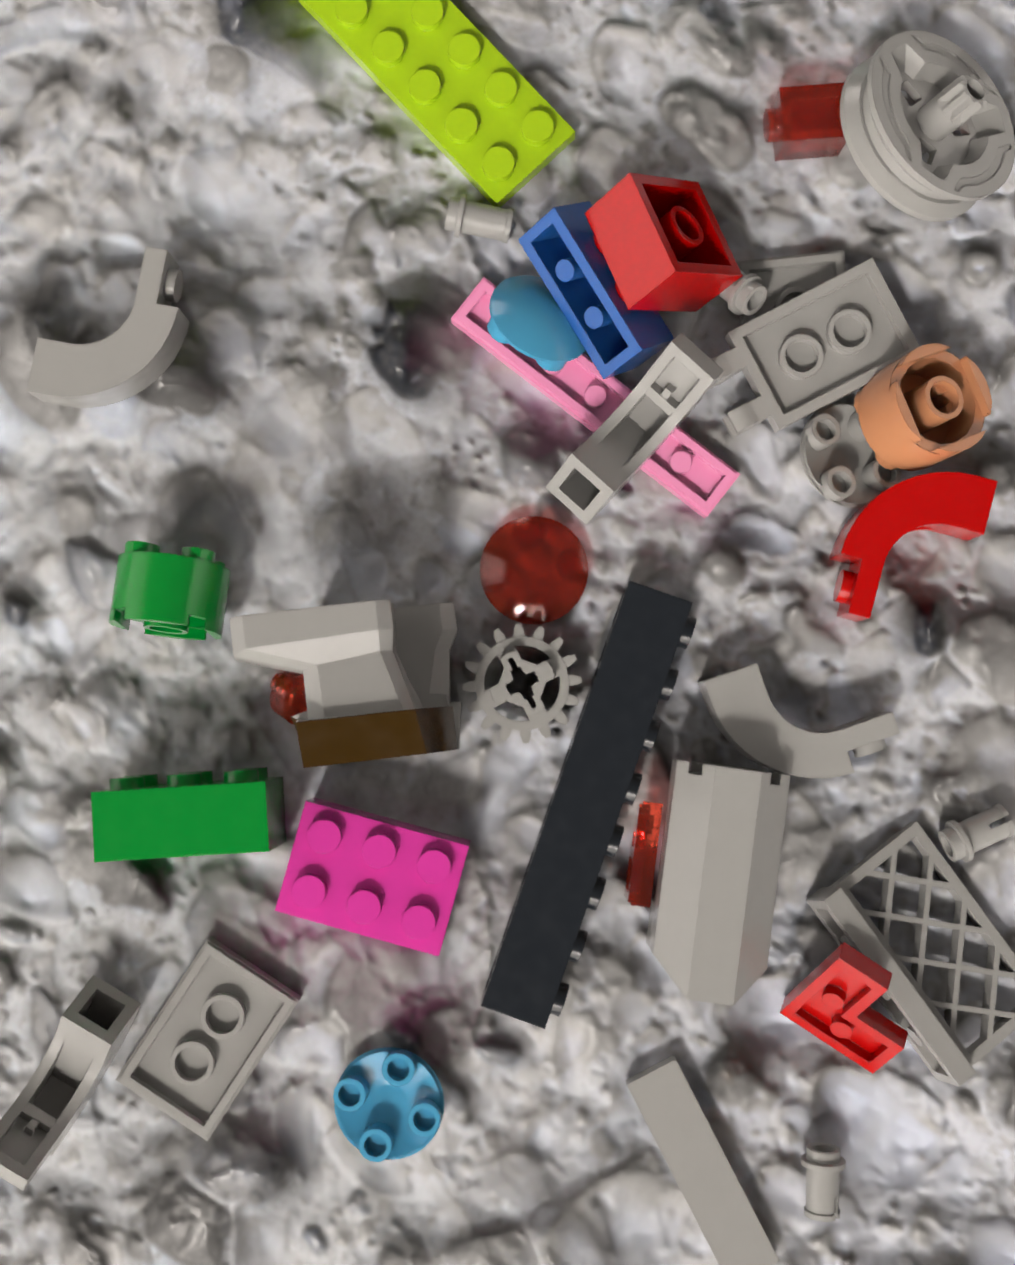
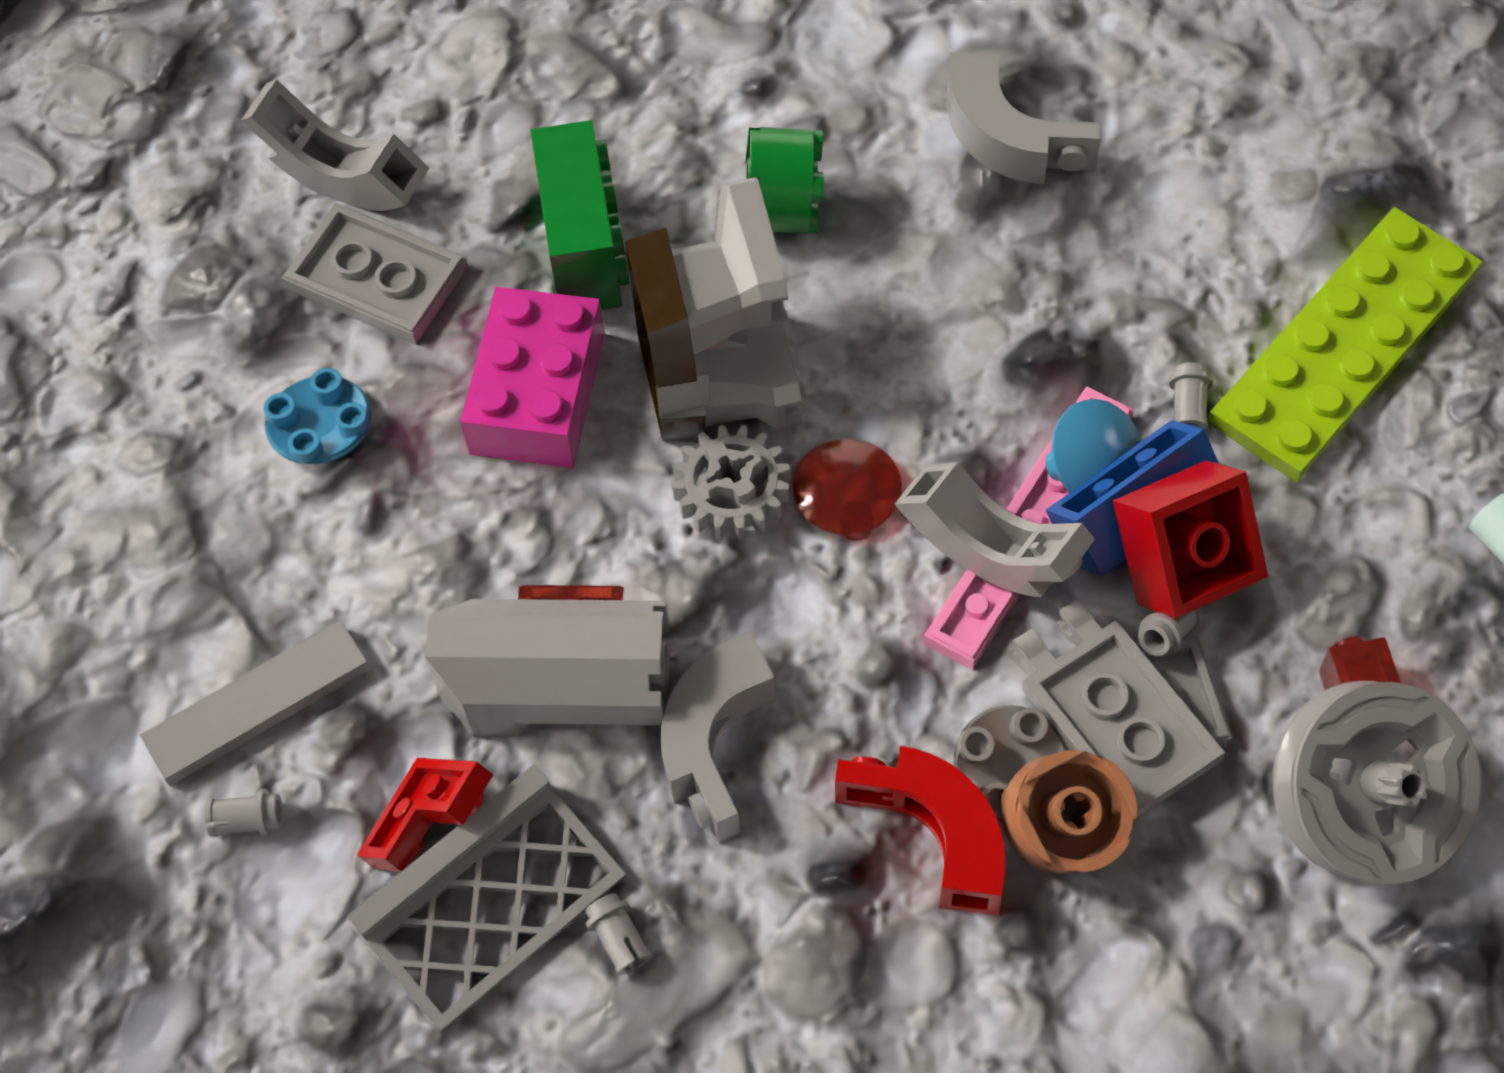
camera: 85 degrees right, 25 degrees down
black brick [481,580,697,1029] -> none

